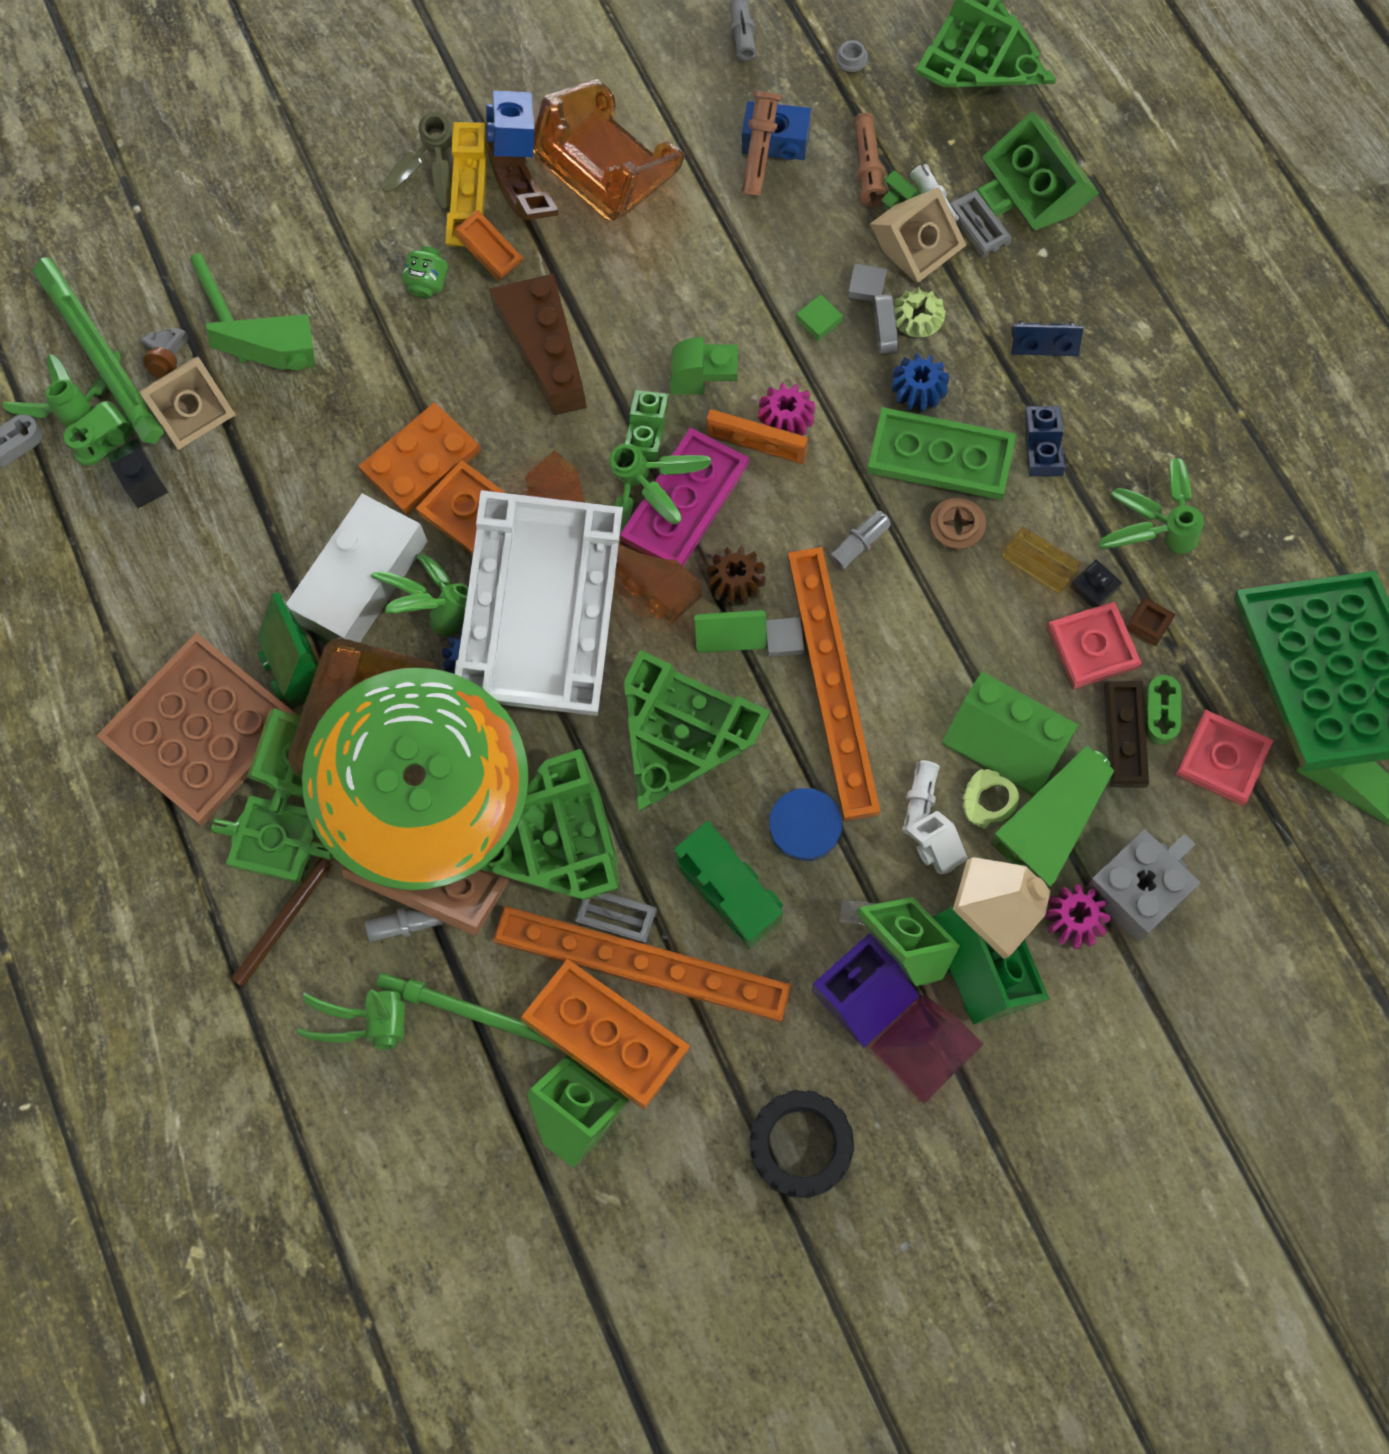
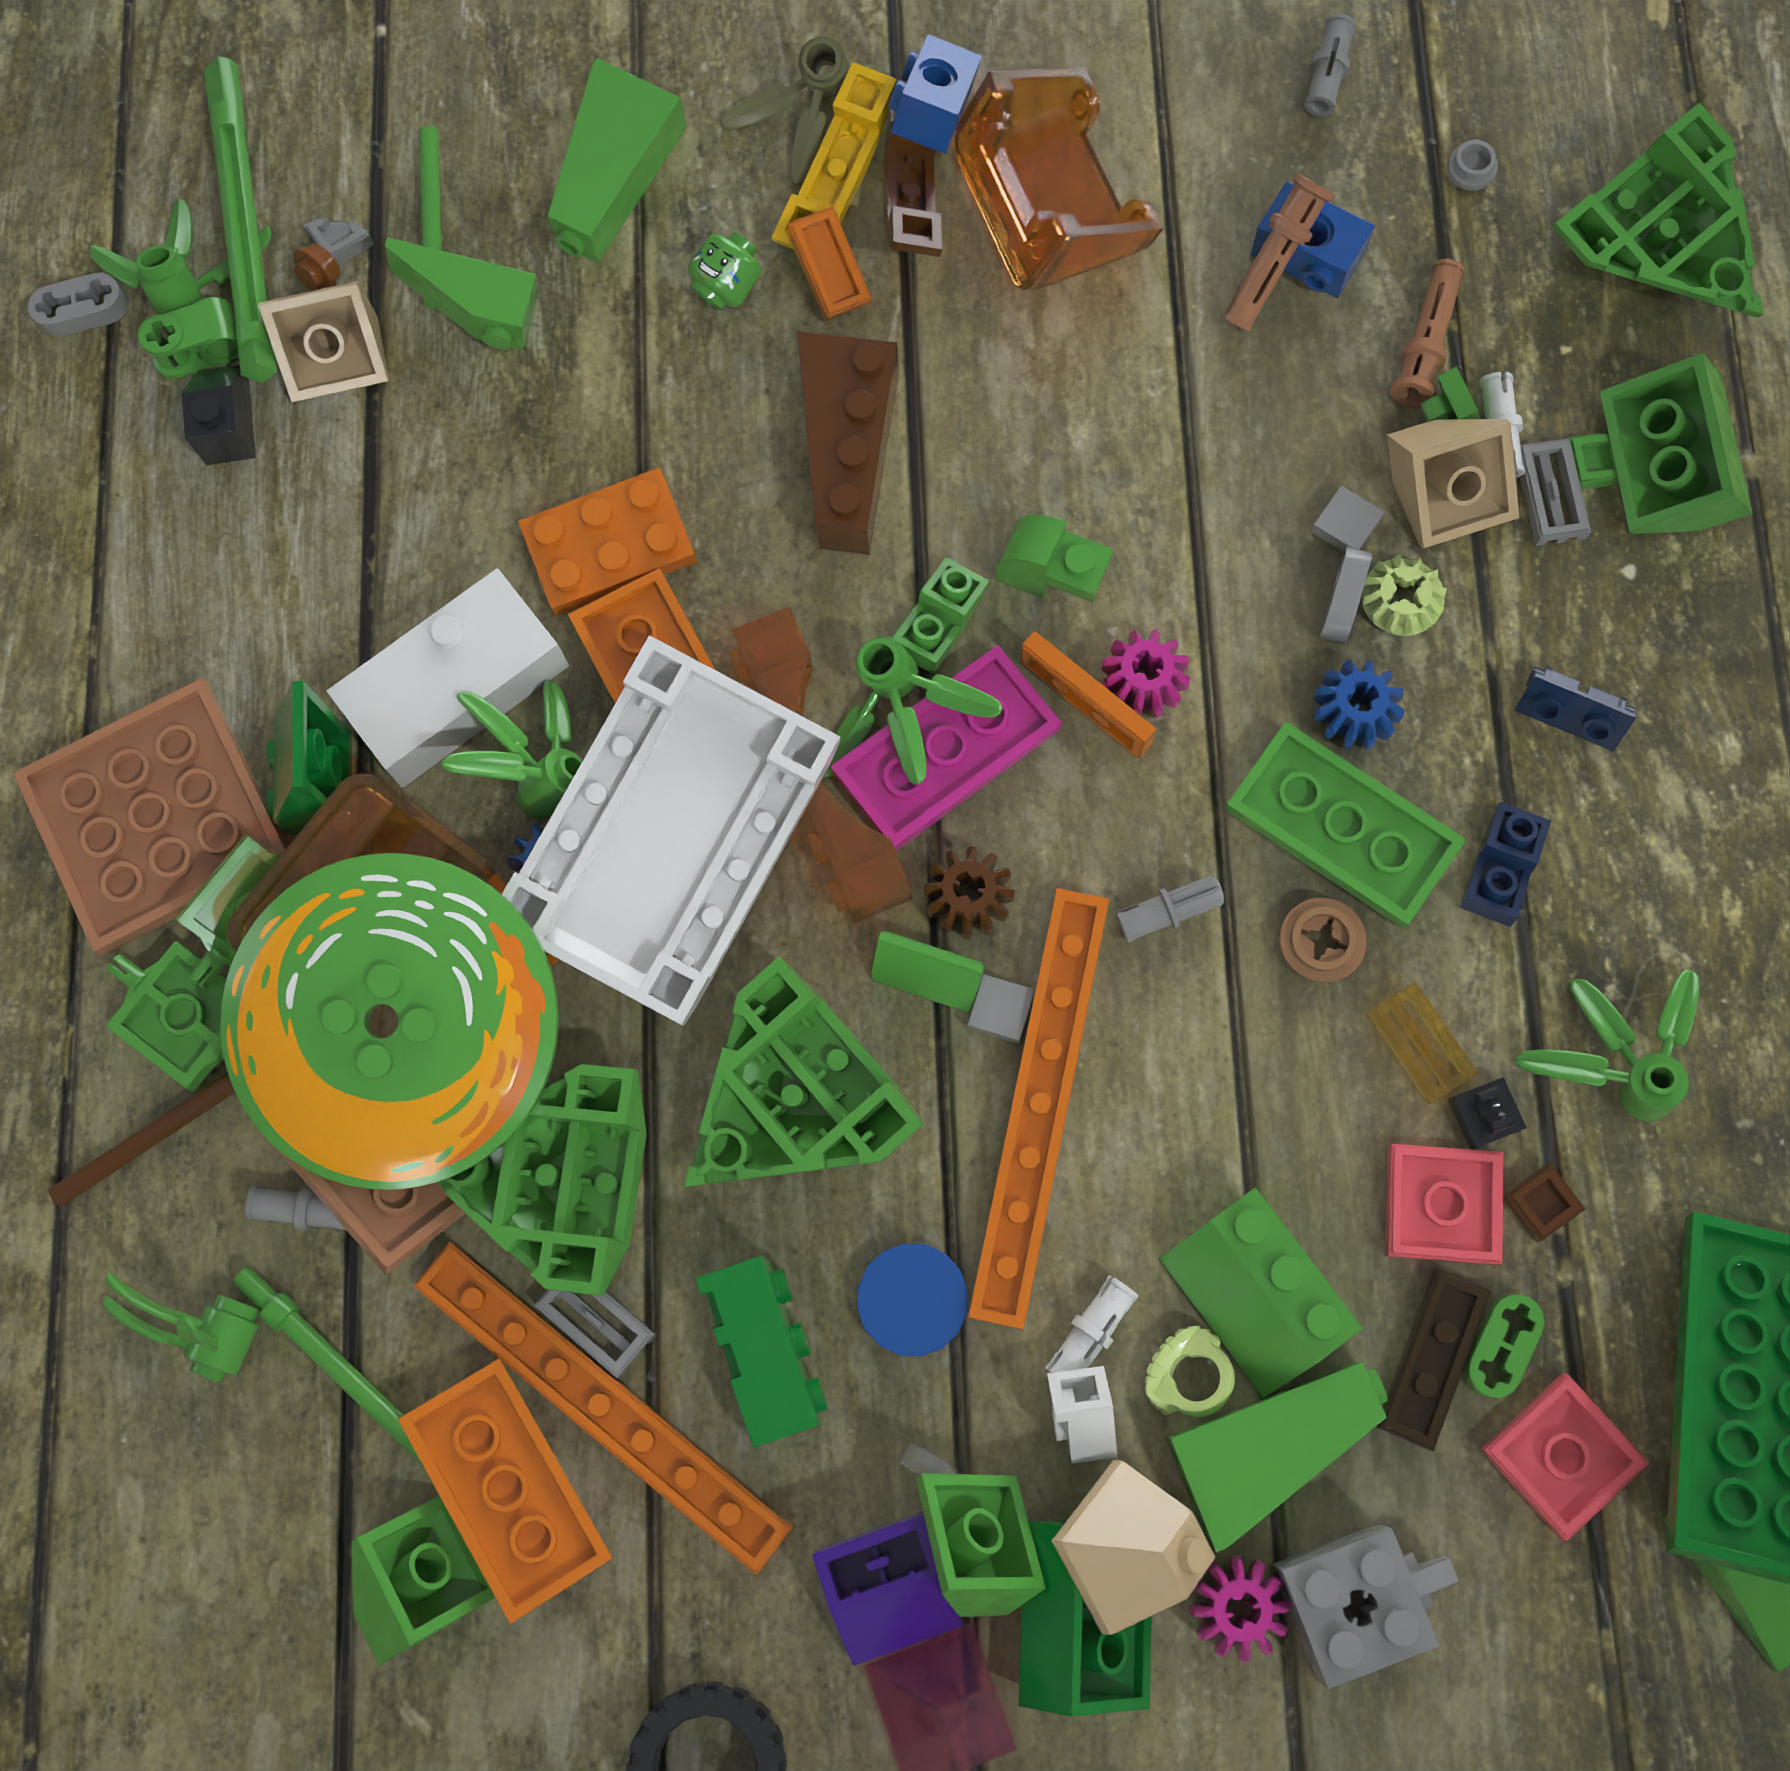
camera: 25 degrees right, 5 degrees up
bright green tile [796,294,843,341] -> none
none -> bright green slope [548,58,687,263]

